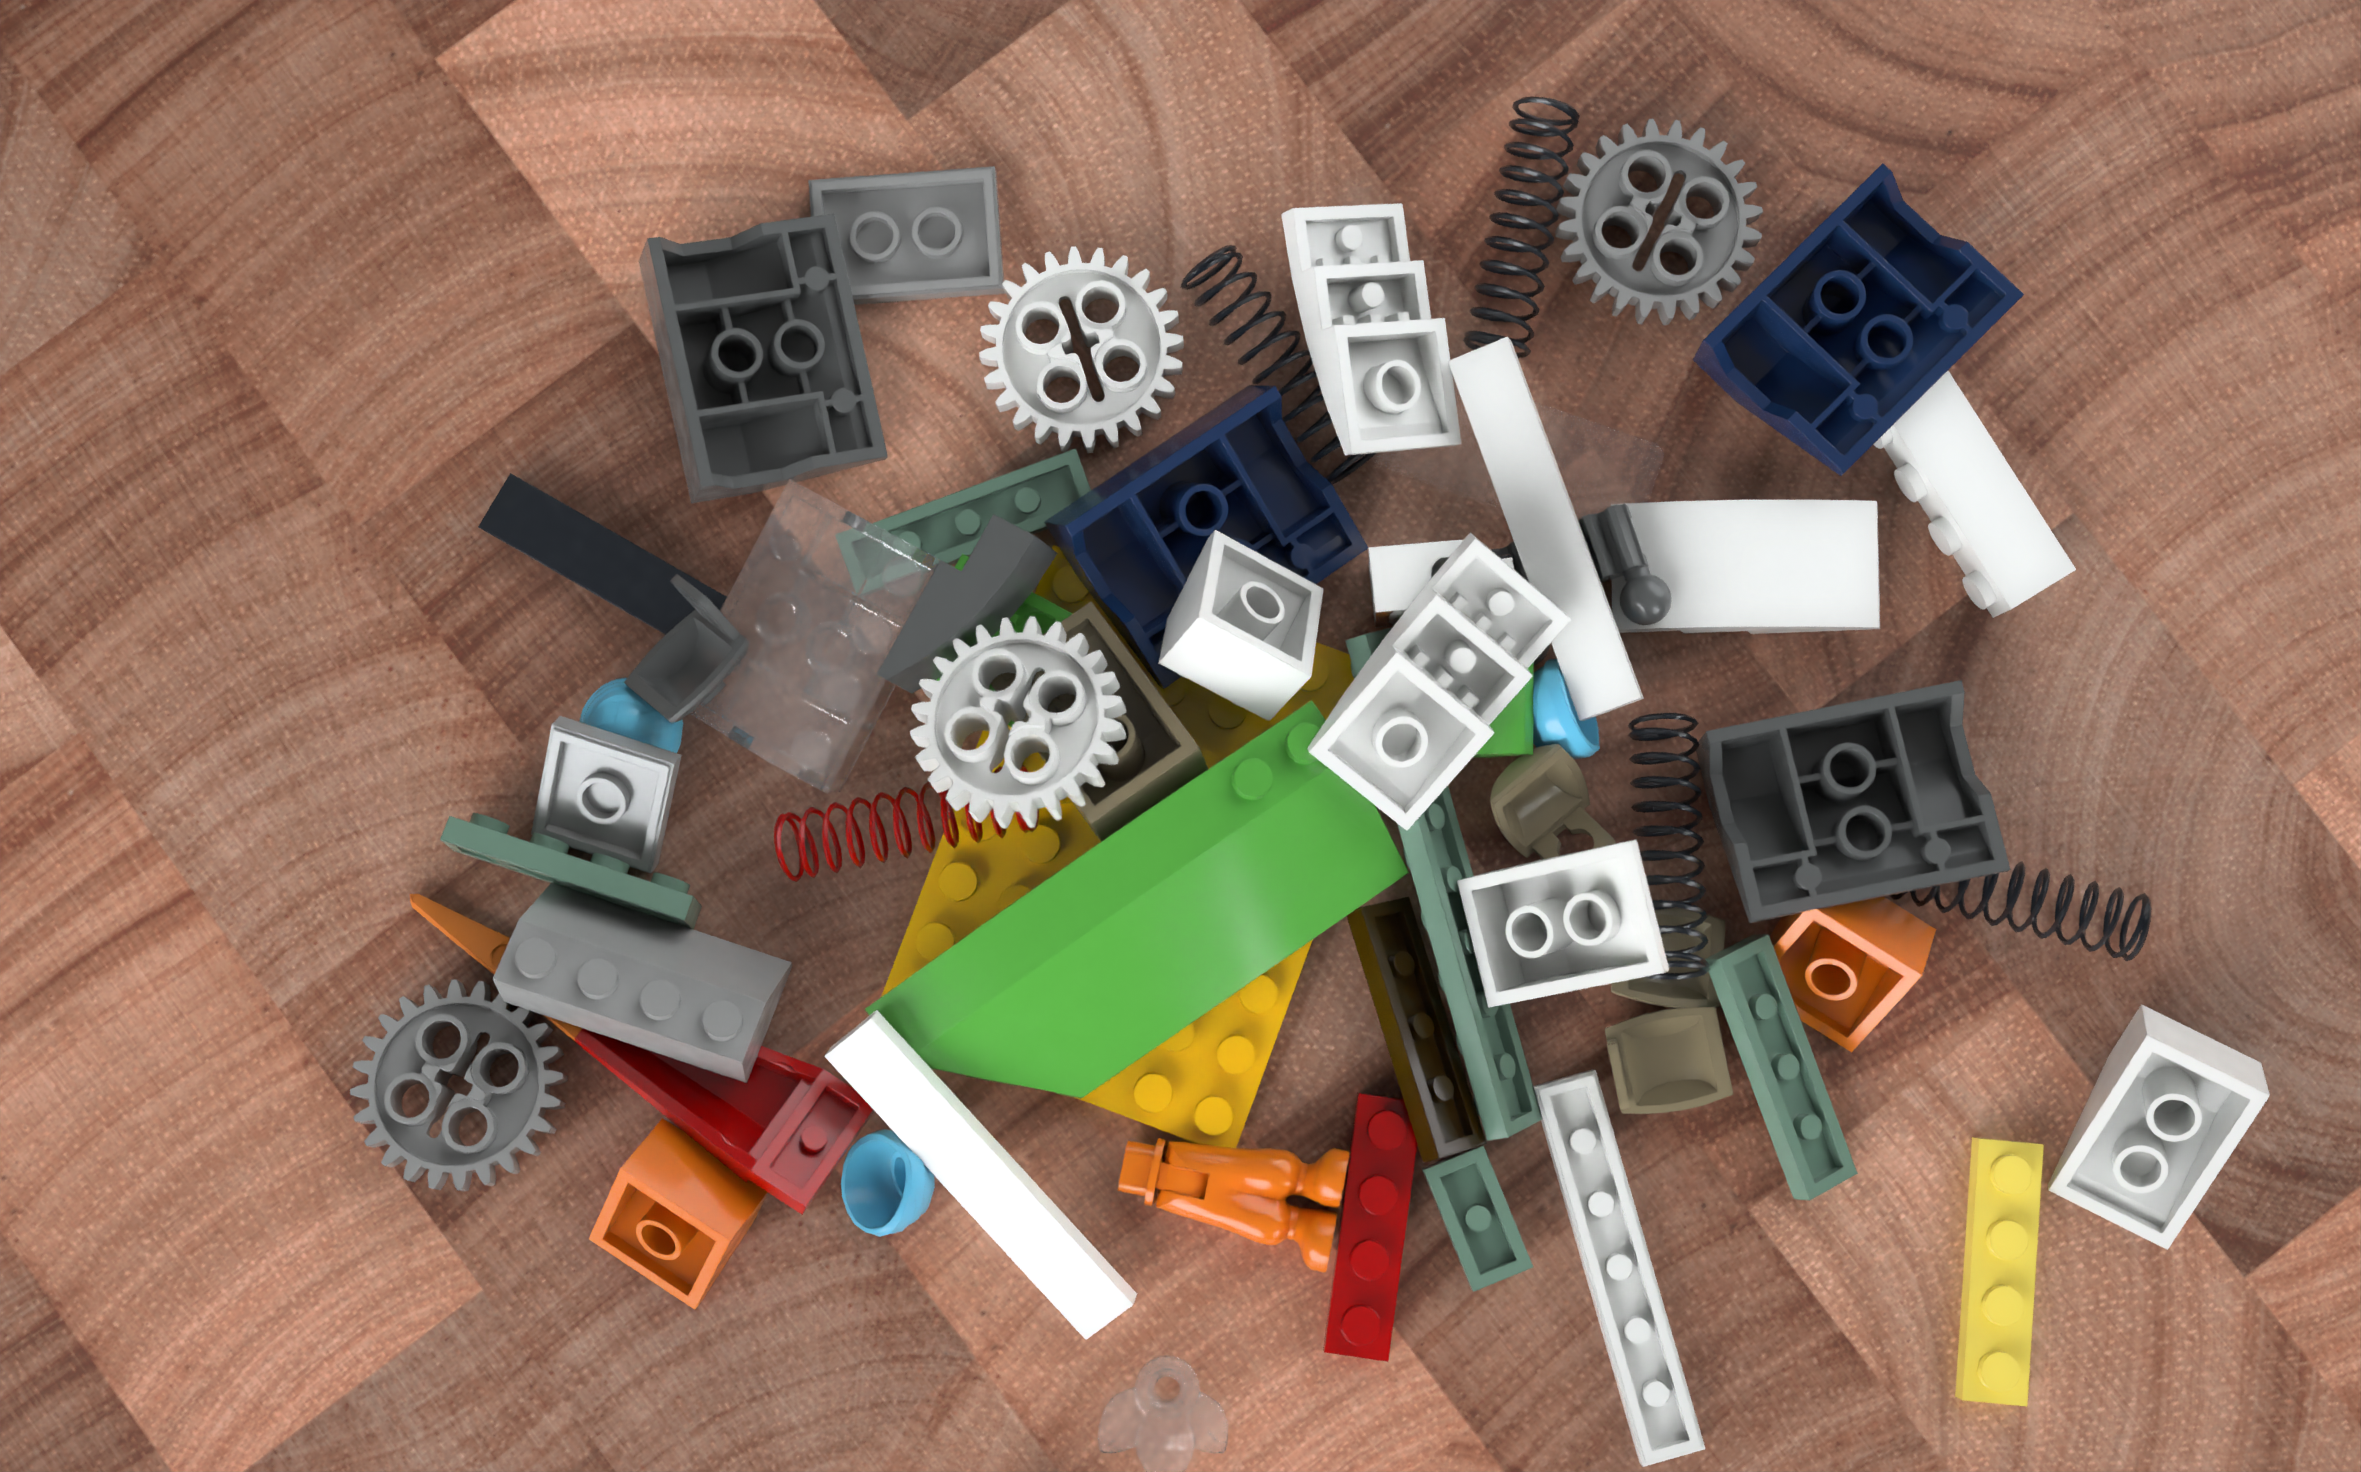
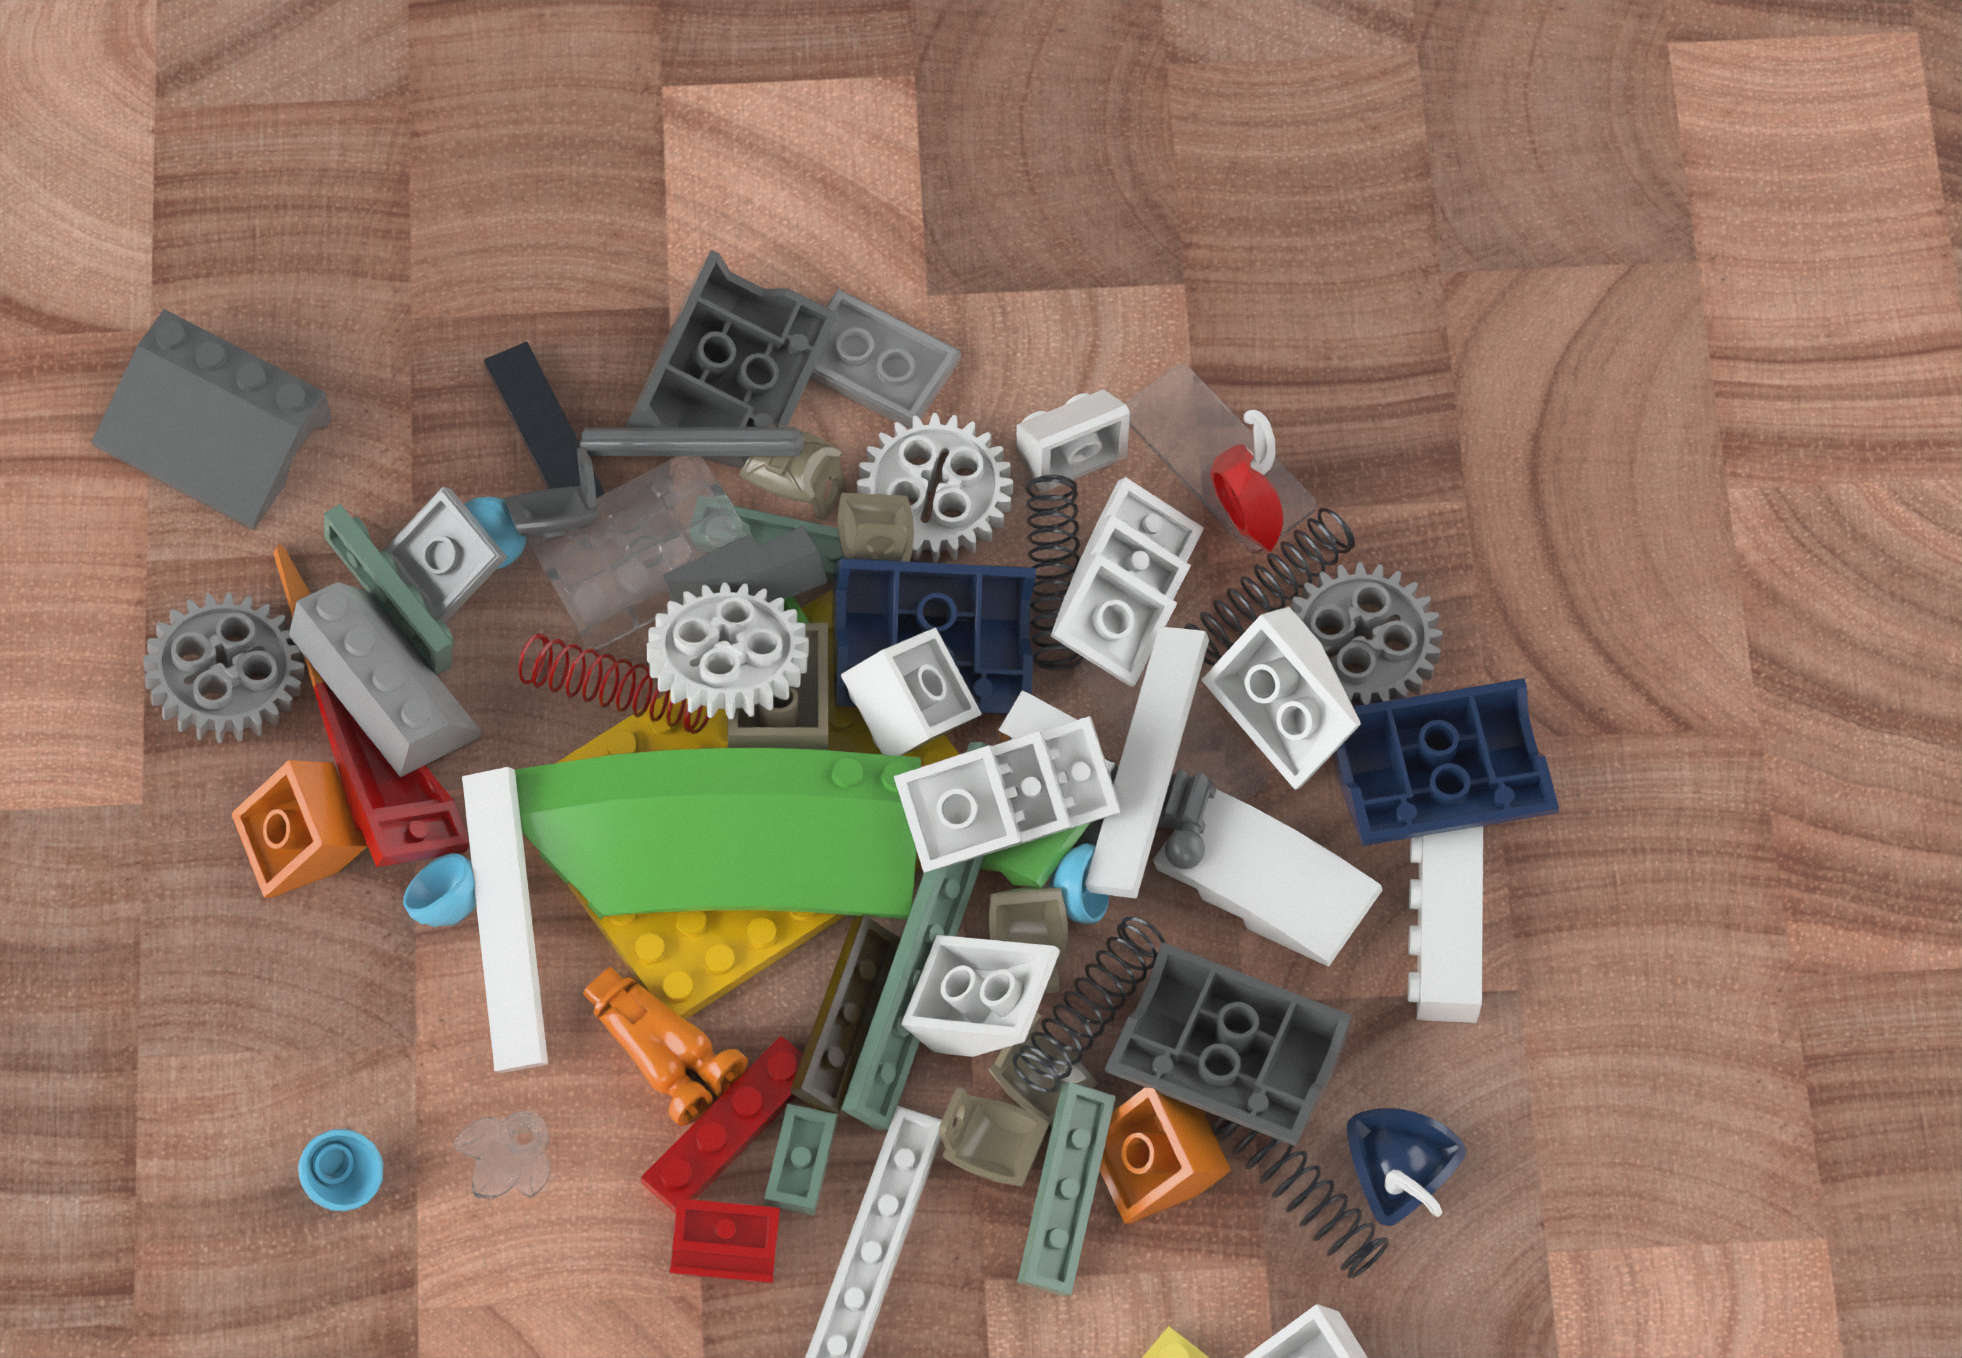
camera: 30 degrees right, 20 degrees down
none -> dark grey piece [91,309,332,530]
none -> dark grey axle [580,427,804,456]
none -> red plate [669,1198,780,1284]
none -> dark tan piece [739,423,846,521]
none -> dark tan piece [837,493,914,562]
none -> white slope [1016,389,1130,493]
none -> clear piece [1125,364,1317,554]
none -> white slope [1201,607,1361,790]
none -> red hat [1210,410,1283,552]
none -> dark blue hat [1347,1108,1466,1227]

